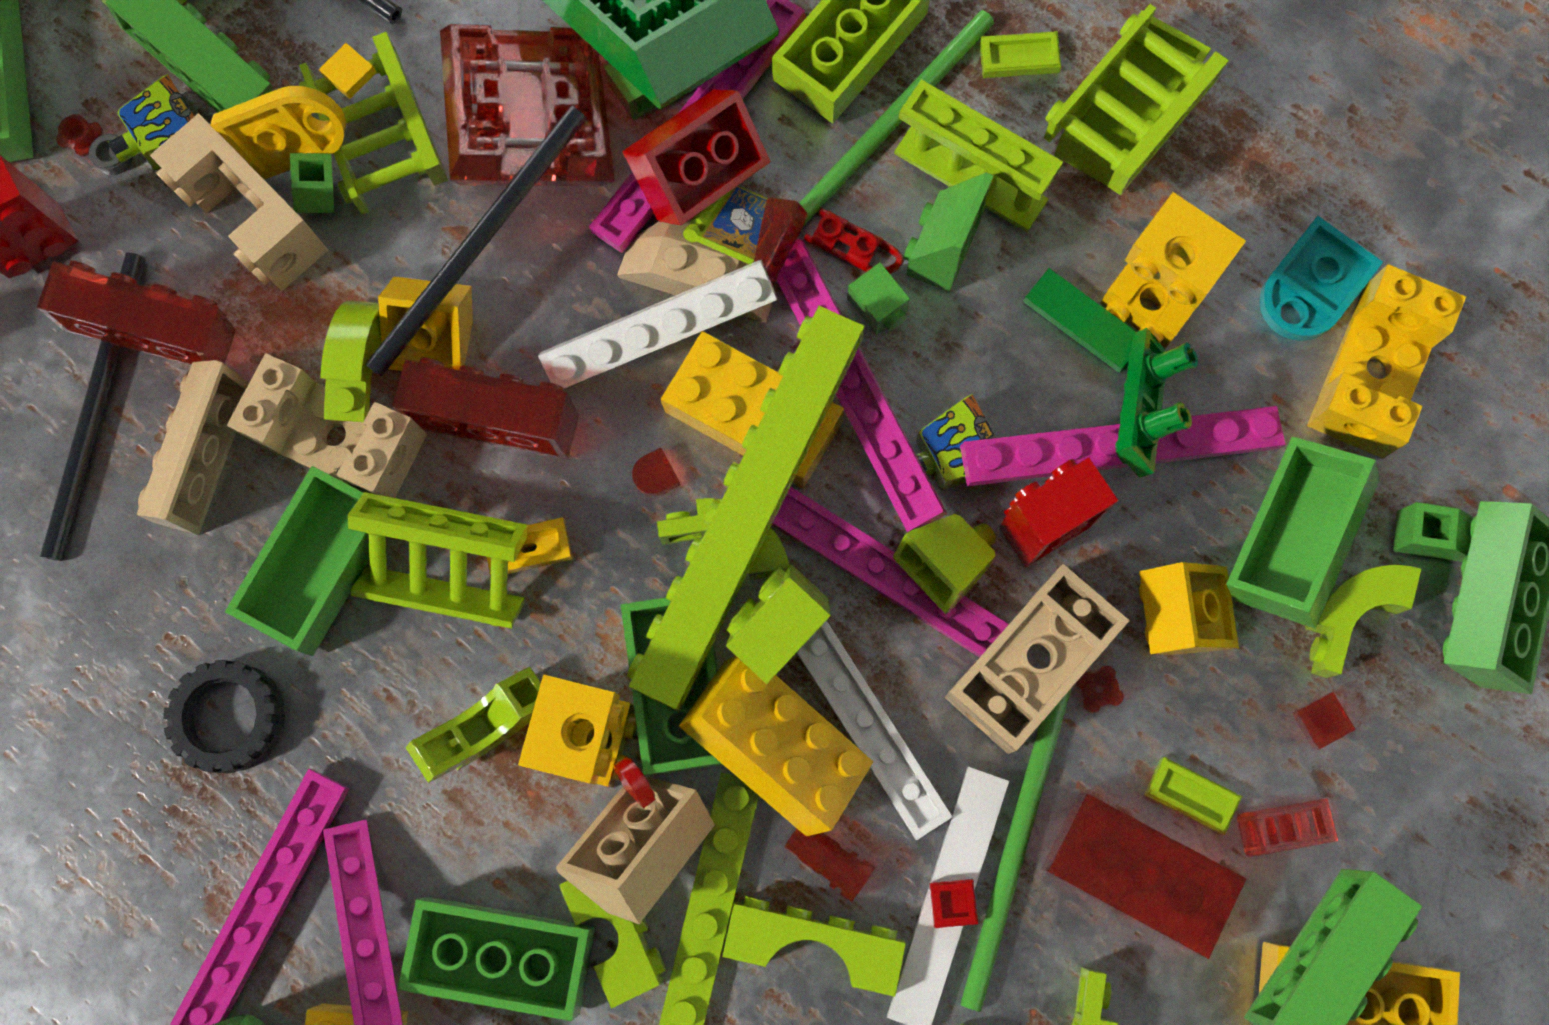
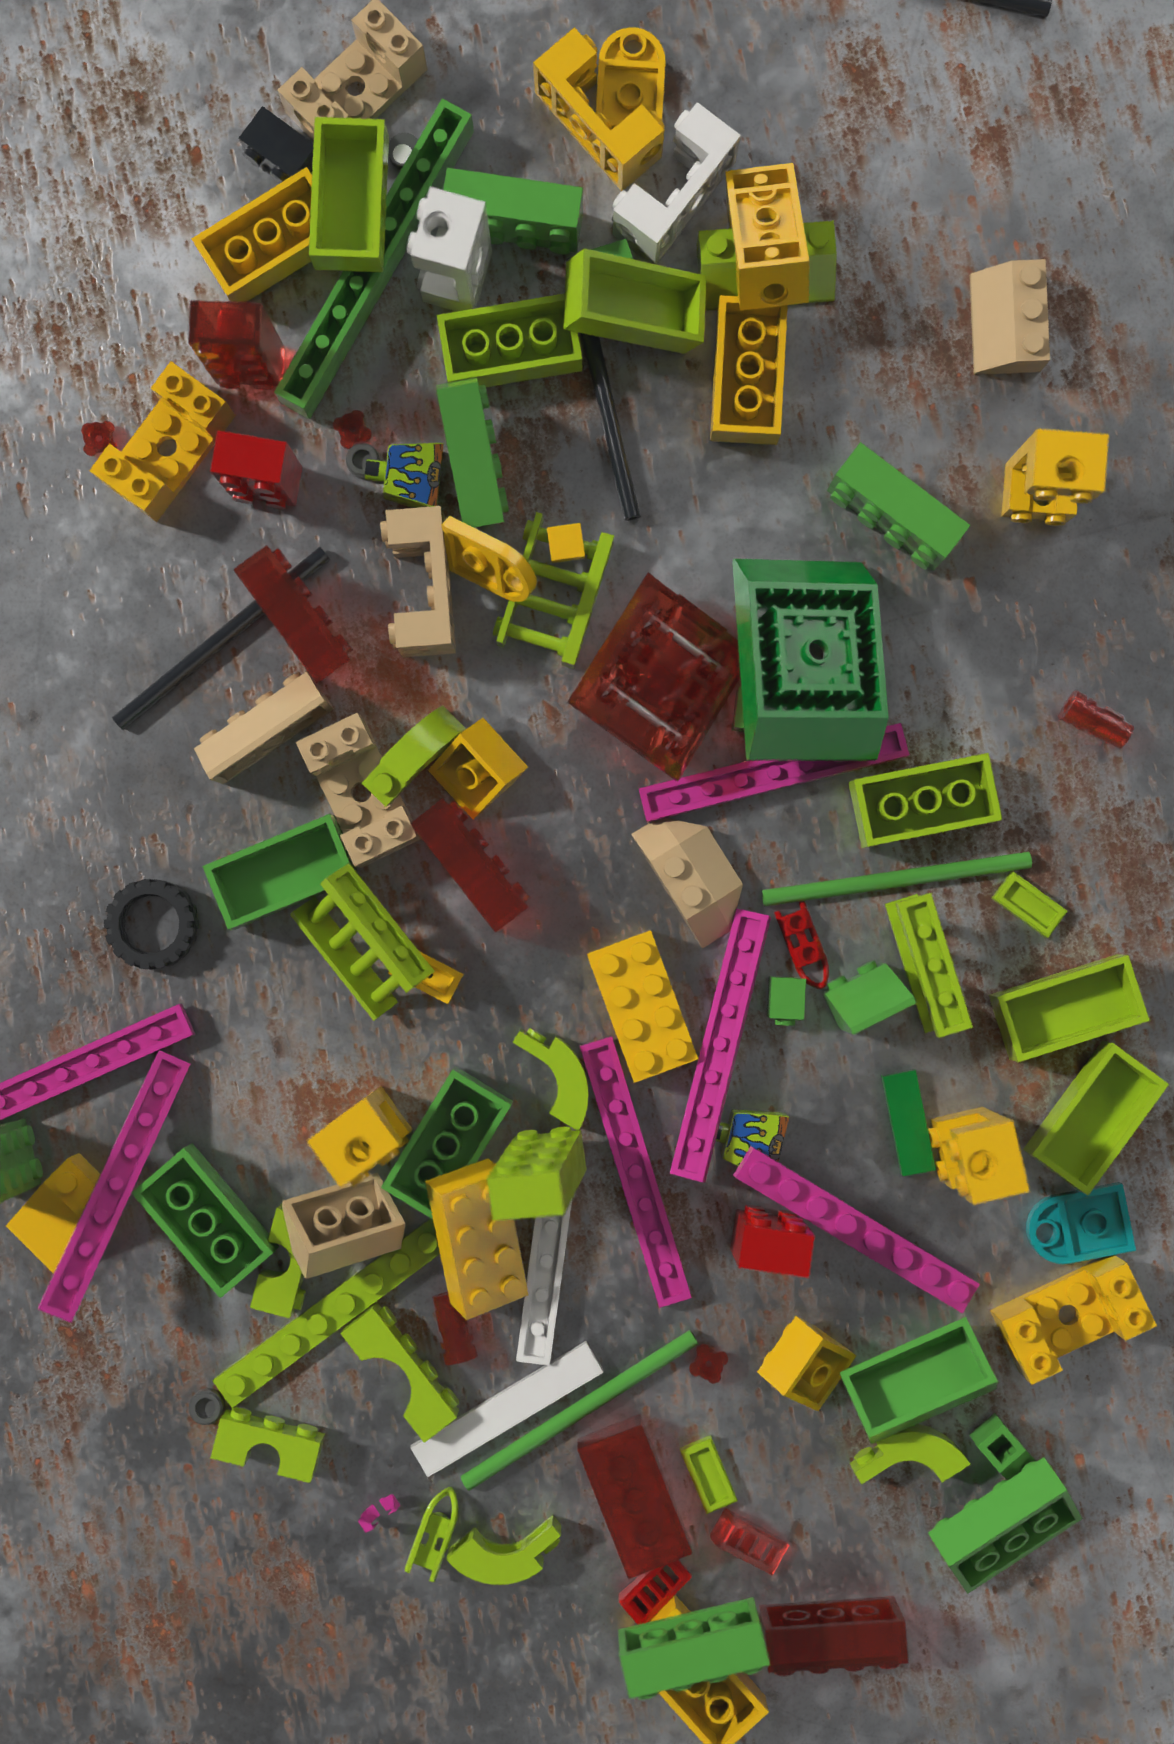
camera: 35 degrees right, 10 degrees up
bright green brick [290,153,334,213] -> none
black piece [365,105,587,376] -> none
lime arch [405,666,541,783] -> none
white plate [538,260,777,392] -> none
red tile [613,757,656,809] -> none
red brick [622,89,771,226] -> none
lime brick [627,306,865,713] -> none
clear red tile [632,447,681,496] -> none
piece [683,186,787,264] -> none
clear red slope [753,198,808,286] -> none
lime torso [893,514,996,614] -> none
red tile [929,879,978,928] -> none
tan plate [944,564,1130,754] -> none
lime fence [1044,4,1229,196] -> none
green plate [1115,328,1198,478] -> none
clear red plate [1292,692,1356,750] -> none
none -> red slope [618,1549,692,1625]
none -> clear red brick [759,1596,909,1676]
none -> lime piece [1023,1041,1169,1196]

